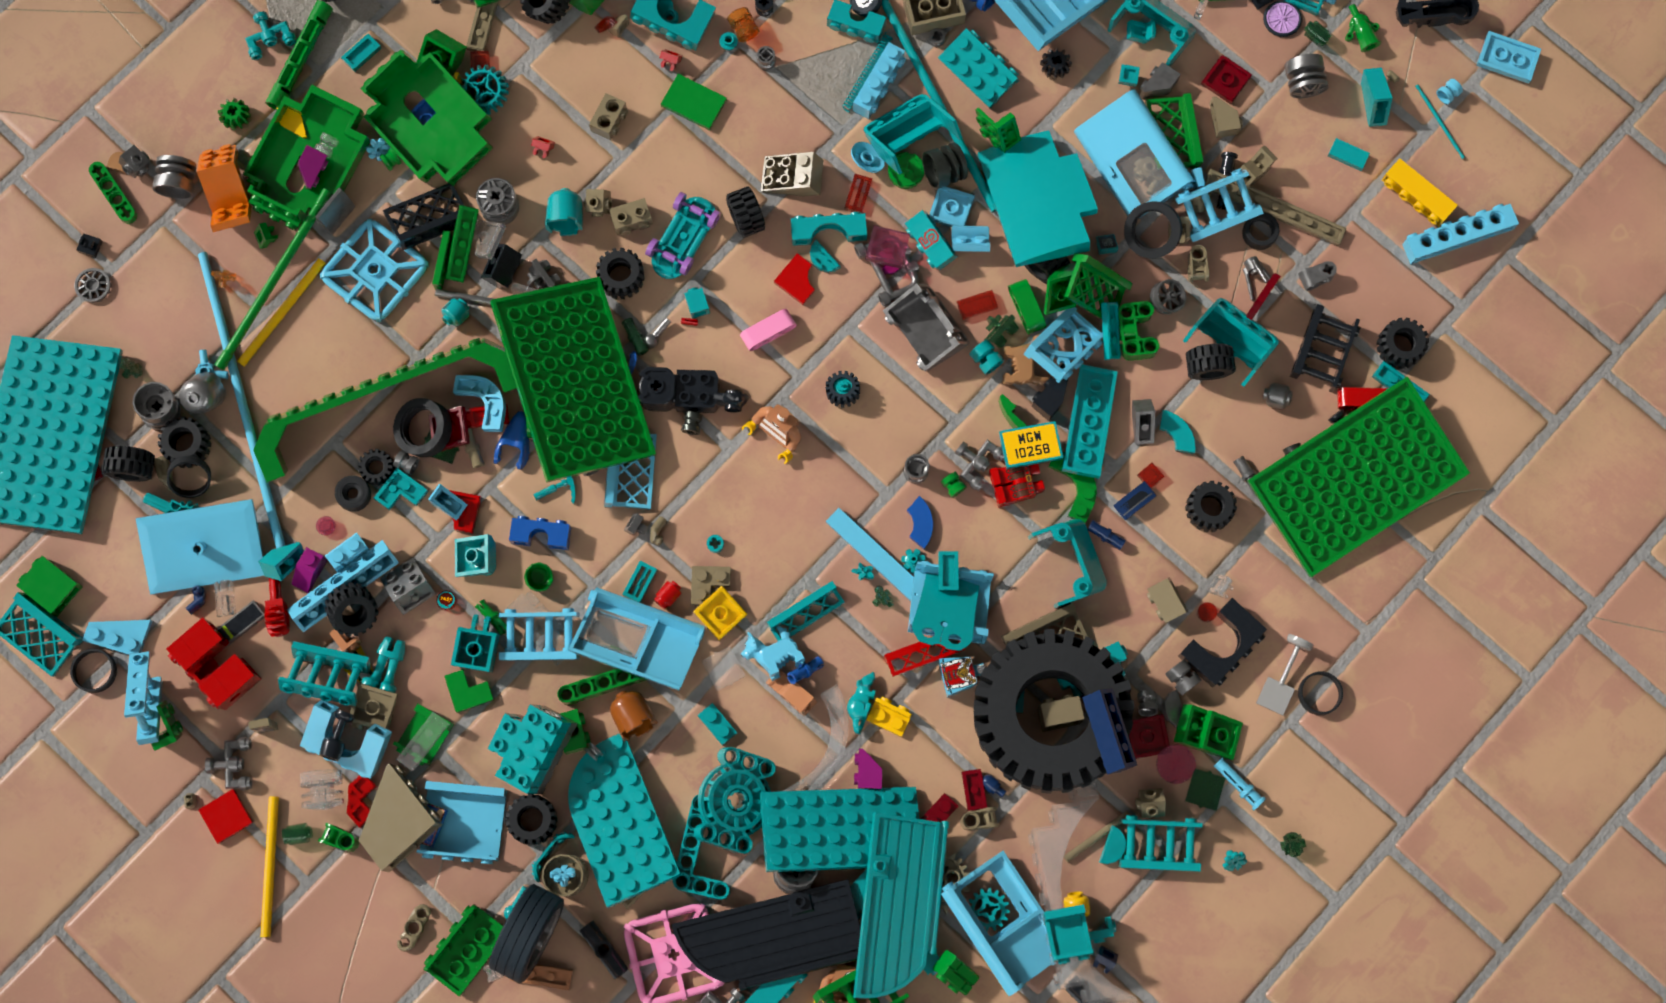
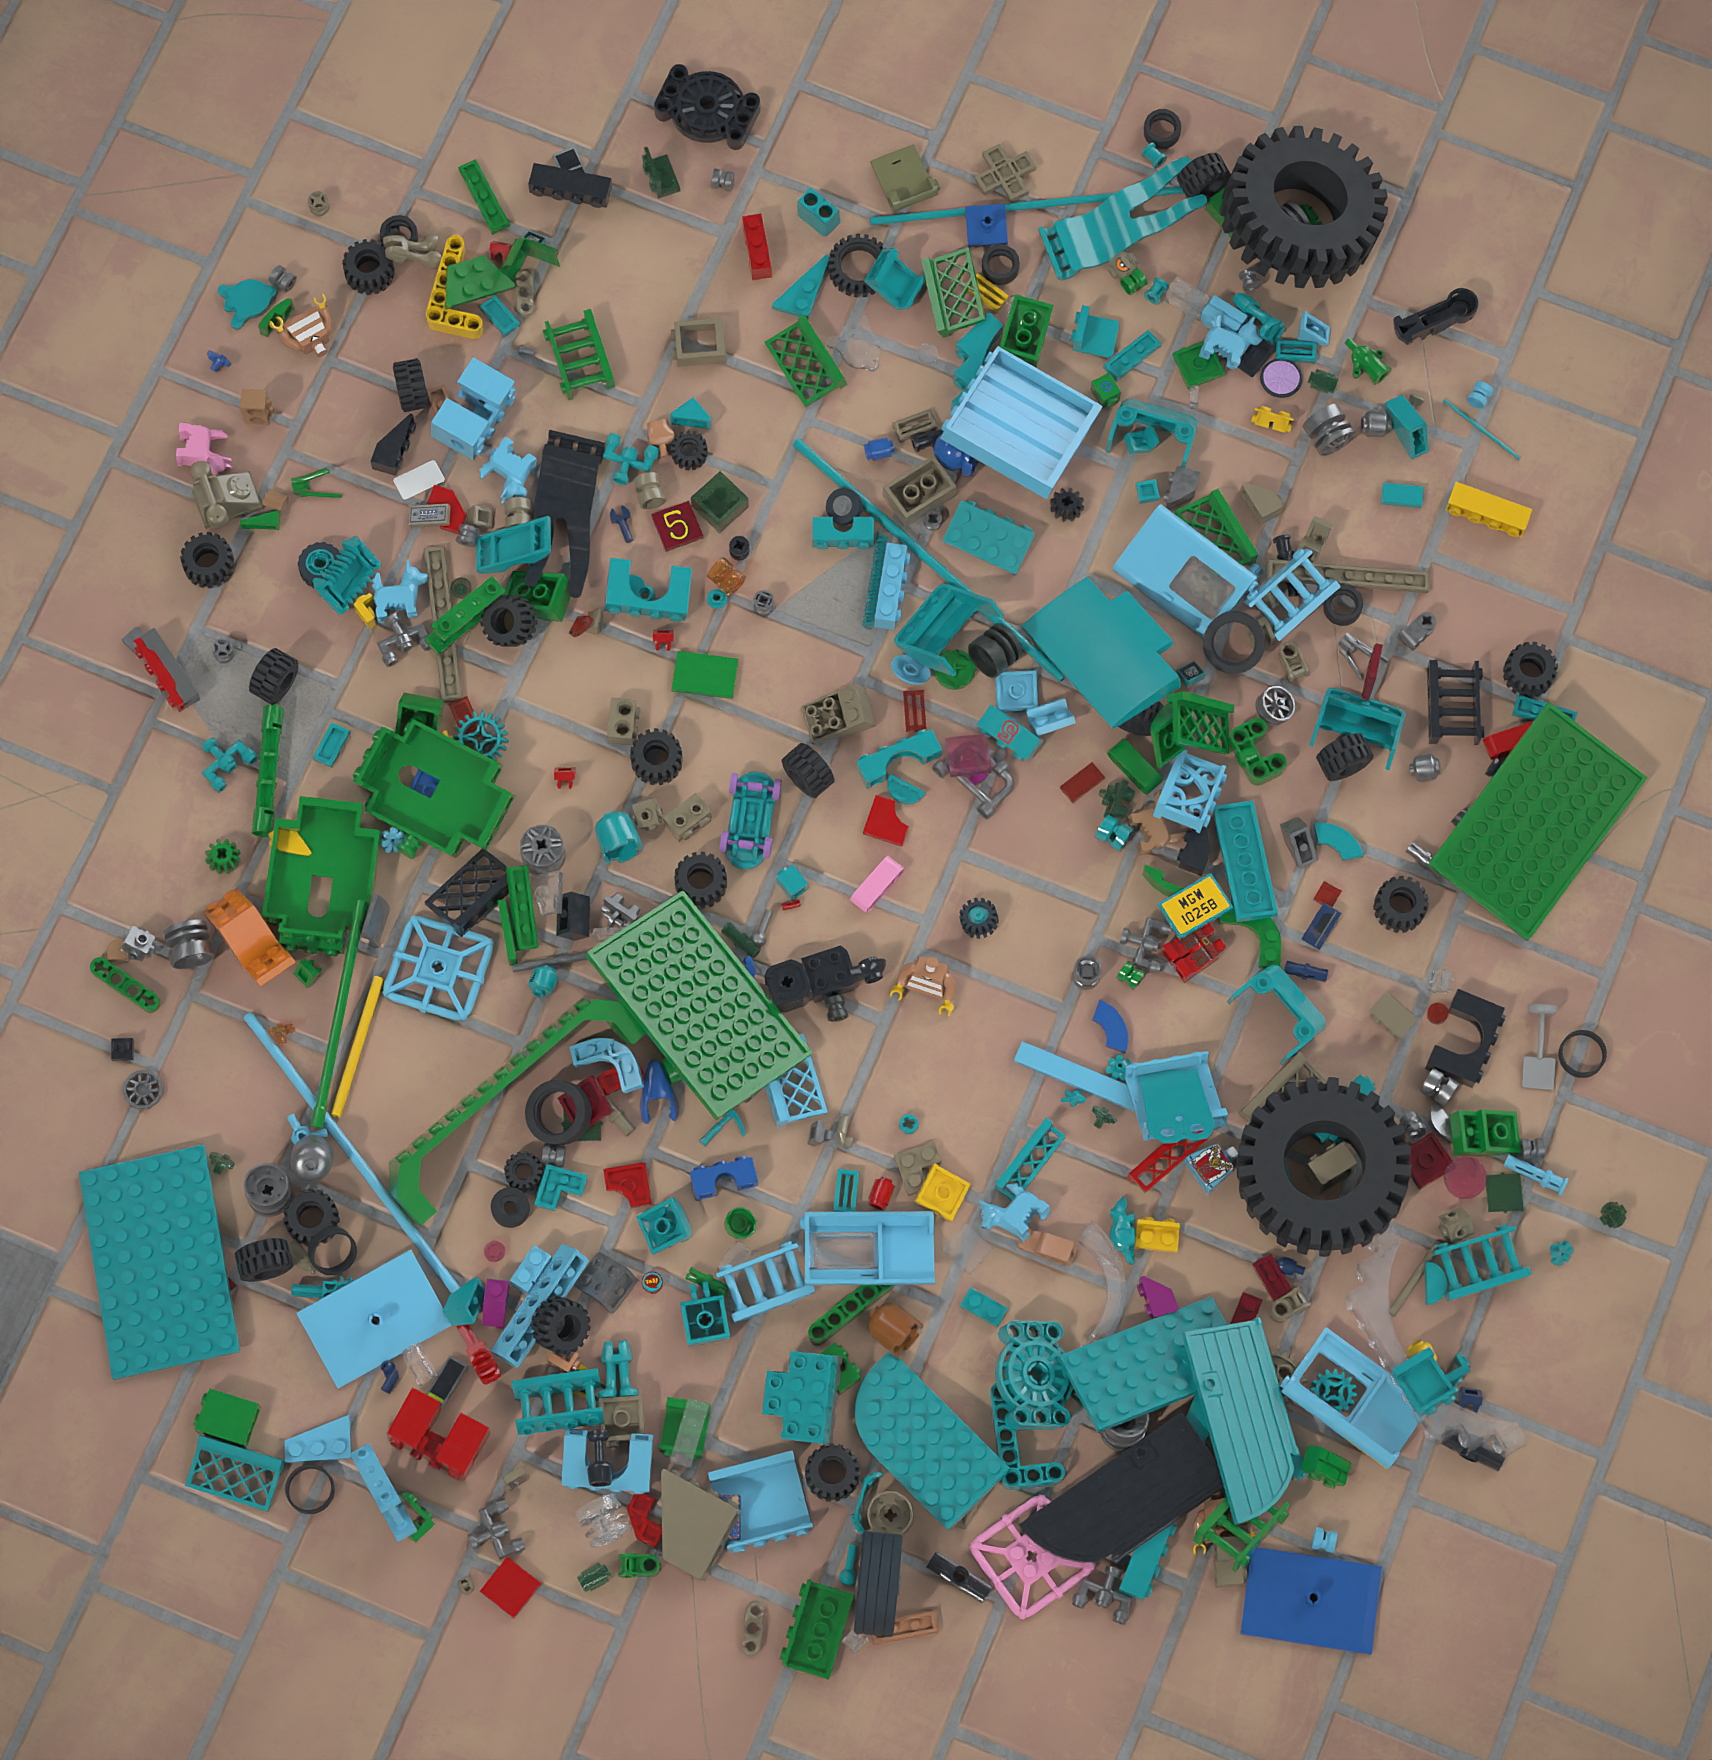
camera: 20 degrees left, 5 degrees down
yellow piece [260,796,279,937] -> none
magenta slope [297,145,329,190] -> none
clear wheel [314,133,339,158] -> none
medium azure slope [428,484,467,520] -> none
green tile [444,669,494,713] -> none
medium azure plant [550,865,576,887] -> none
flat silver bush [584,742,603,761] -> none
blue pin [787,656,824,684] -> none
flat silver windscreen [883,283,969,371] -> none
teal tile [938,551,959,591] -> none
green bracket [975,107,1021,152] -> none
dark blue brick [1082,688,1138,775] -> none
teal tile [1101,302,1121,360] -> none
medium azure tile [1191,167,1205,189] -> none
dark red tile [1201,54,1253,104] -> none
medium azure brick [1402,204,1519,264] -> none
medium azure plate [1476,31,1541,84] -> none
none -> black tyre [630,728,683,785]
none -> yellow hinge [1251,406,1294,434]
none -> flat silver head [1360,411,1391,437]
none -> flat silver wheel [1520,1137,1545,1160]

